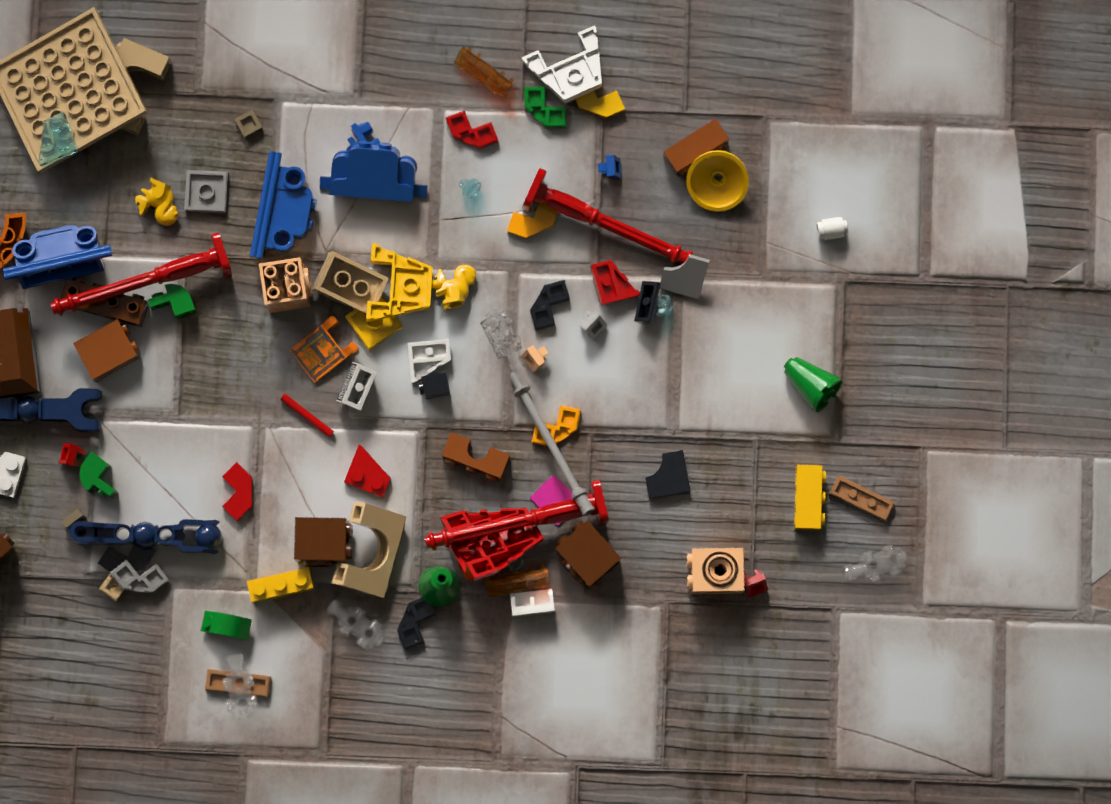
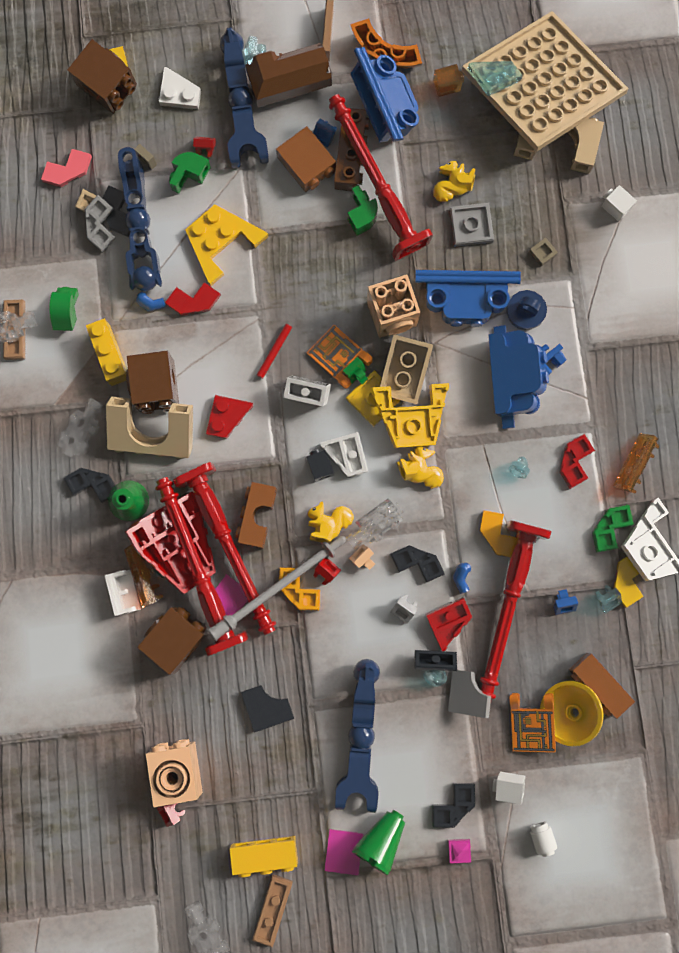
camera: 80 degrees right, 0 degrees up
none -> coral tile [41,149,92,187]
none -> blue arm [136,292,166,311]
none -> red piece [173,462,276,635]
none -> yellow wing [185,204,268,286]
none -> yellow animal [307,502,354,543]
none -> blue tile [313,118,337,148]
none -> red tile [313,557,341,585]
none -> dark pink window [325,829,363,875]
none -> dark blue piece [335,659,380,813]
none -> green tile [343,357,368,384]
none -> black tile [432,783,475,828]
none -> clear orange brick [433,64,464,97]
none -> dark pink tile [448,839,471,863]
none -> blue arm [453,562,471,594]
none -> white brick [492,772,526,805]
none -> dark blue tile [506,290,547,330]
none -> flag [509,693,556,752]
none -> clear light blue tile [596,585,622,614]
none -> white brick [601,185,637,222]

